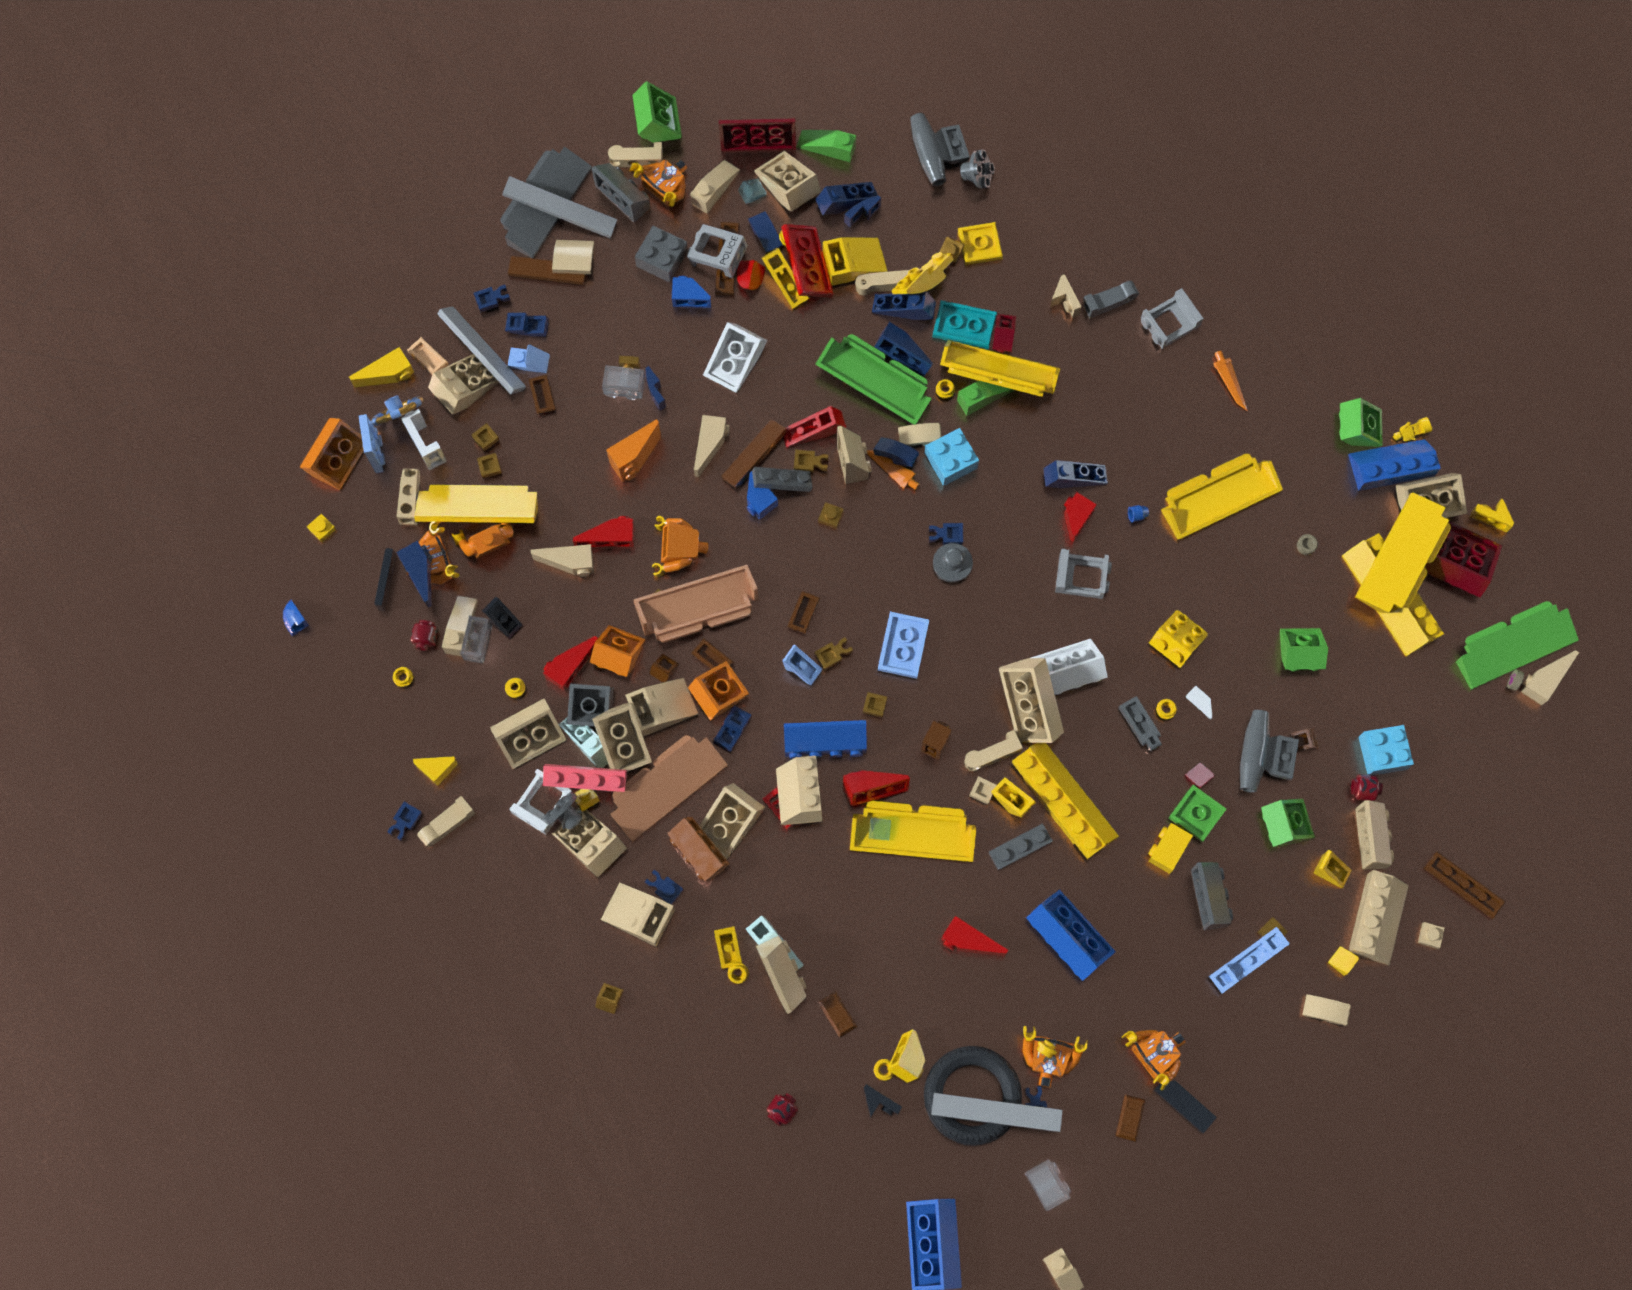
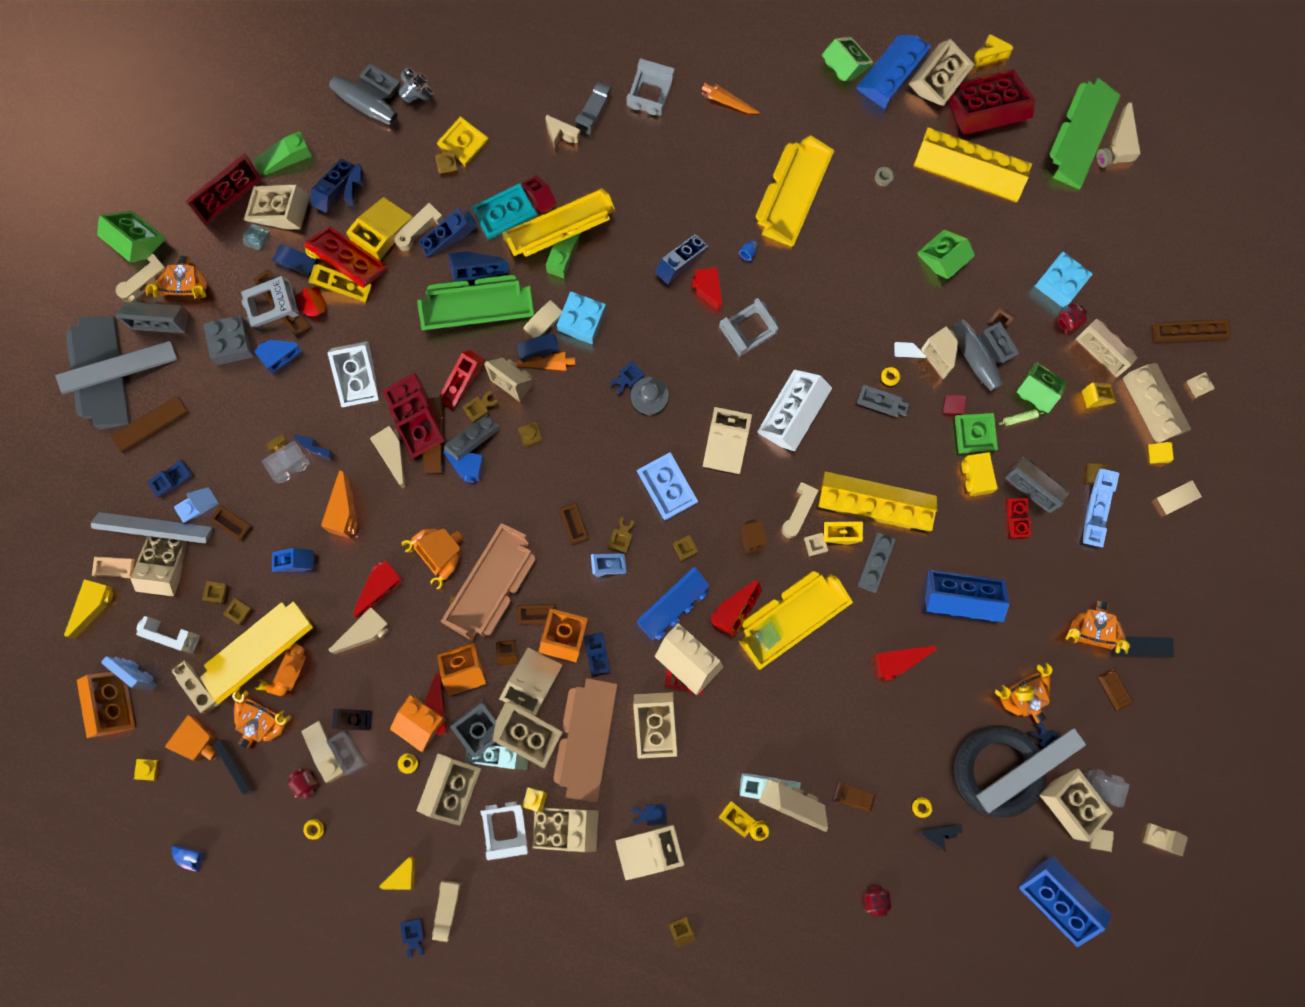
camera: 45 degrees left, 5 degrees up
piece [371,395,424,426] -> none
dark blue slope [396,540,432,608] -> none
dark blue plate [474,285,511,313] -> none
dark grey plate [542,791,582,830] -> none
coral plate [543,764,627,792] -> none
tan slope [552,240,594,274] -> none
dark orange brick [667,817,730,881] -> none
tan slope [690,160,740,213] -> none
yellow slope [887,1029,925,1083] -> none
yellow slope [892,252,954,294] -> none
yellow plate [936,379,955,399] -> none
tan slope [999,658,1064,743] -> none
yellow bracket [1149,610,1208,668] -> none
yellow slope [1355,493,1451,613] -> none
yellow piece [1393,417,1432,441] -> none
none -> orange torso [165,715,218,761]
none -> blue slope [272,548,315,572]
none -> dark red slope [382,373,445,459]
none -> orange slope [390,695,446,752]
none -> tan slope [702,407,752,474]
none -> tan slope [921,326,958,379]
none -> yellowish green piece [998,409,1045,426]
none -> red slope [1007,498,1031,537]
none -> tan slope [1040,769,1113,842]
none -> tan tile [1090,829,1114,852]

